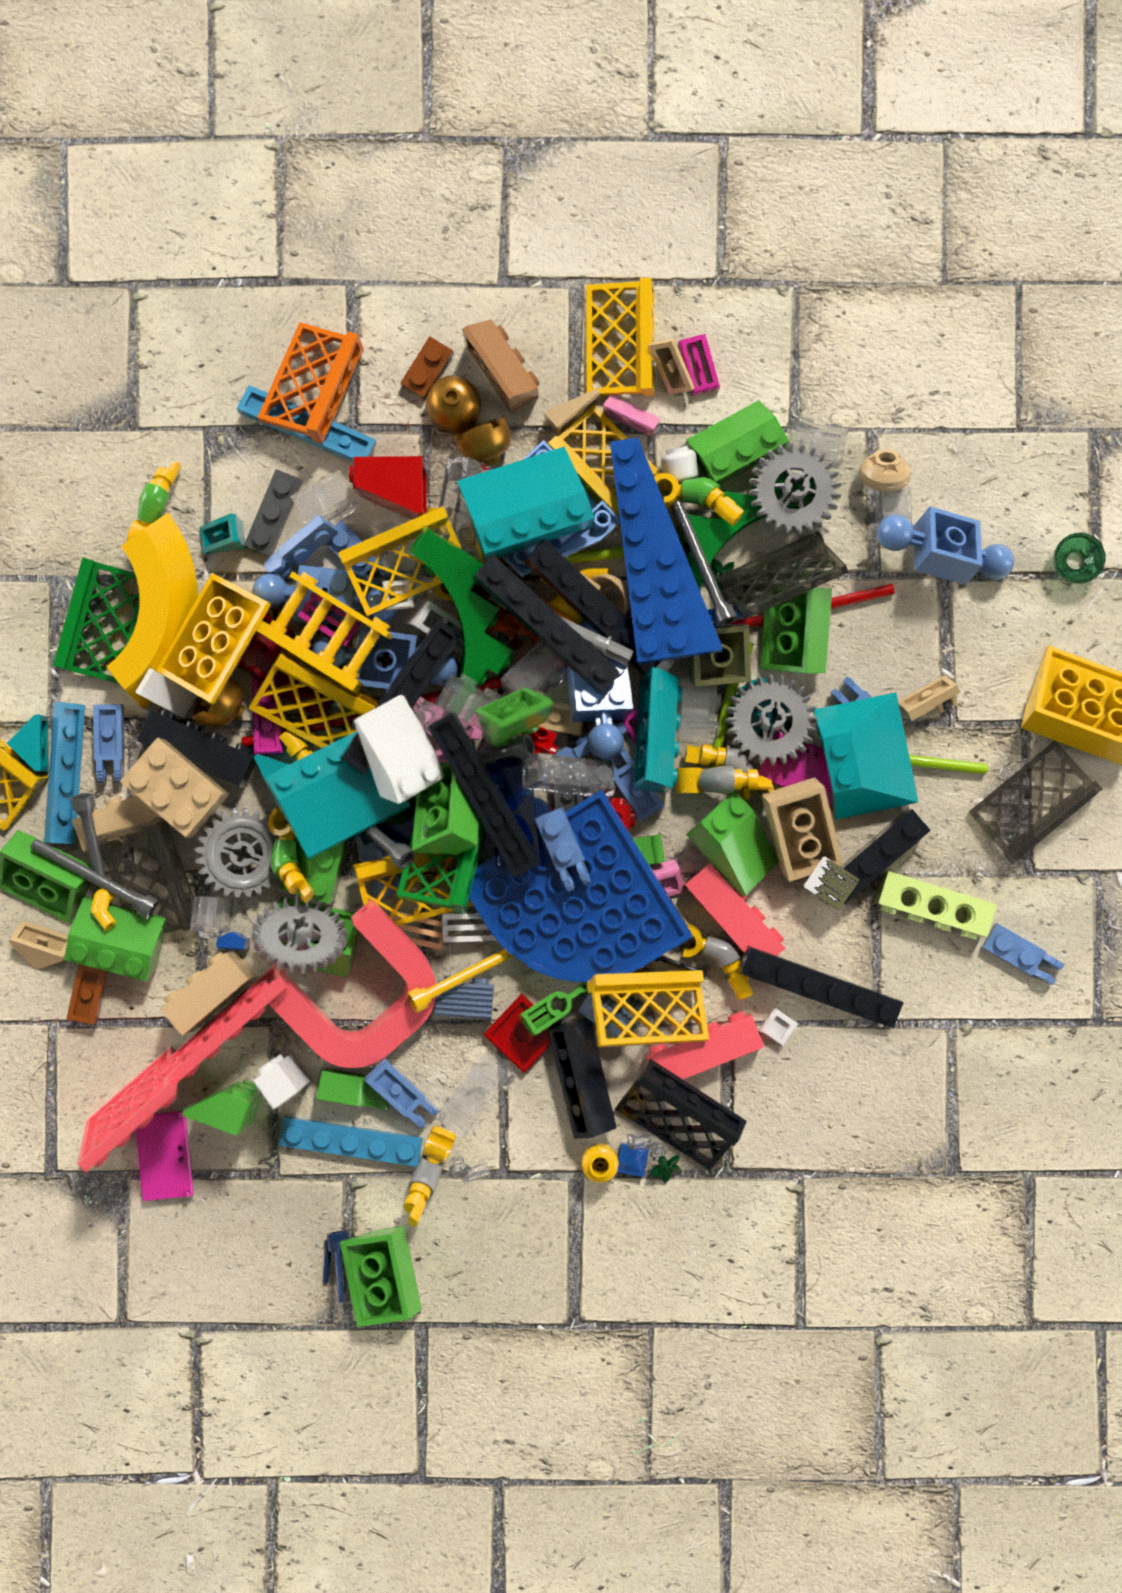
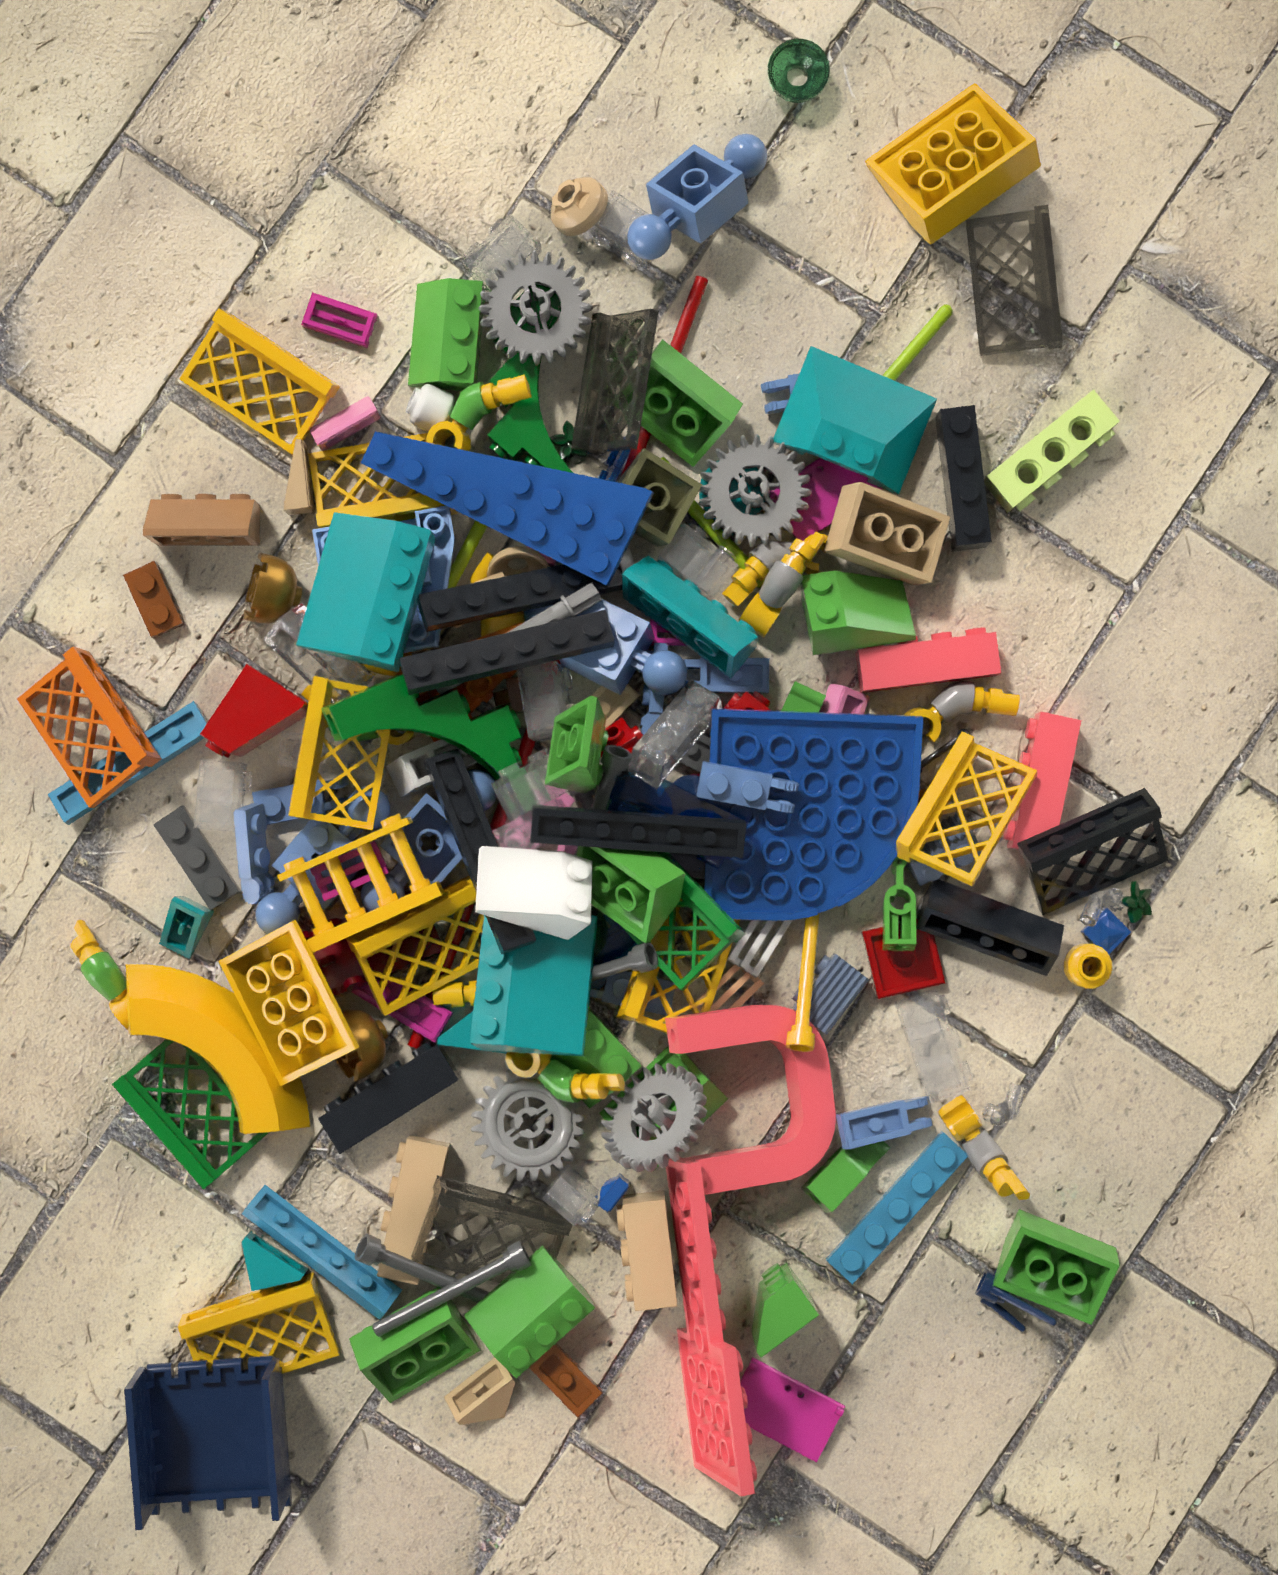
camera: 60 degrees left, 0 degrees up
yellow arm [91,888,116,931] -> none
medium blue hinge [93,704,125,783] -> none
tan brick [120,737,230,838] -> none
white tile [136,668,197,718] -> none
white brick [253,1054,311,1109] -> none
white tile [382,579,415,611] -> none
pearl gold cylinder [426,376,481,433] -> none
tan slope [648,338,695,395] -> none
dark grey piece [672,501,738,627] -> none
black plate [738,945,904,1029] -> none
white tile [759,1007,798,1047] -> none
sticker [804,857,859,910] -> none
tan plate [898,675,960,721] -> none
medium blue hinge [982,923,1065,985] -> none

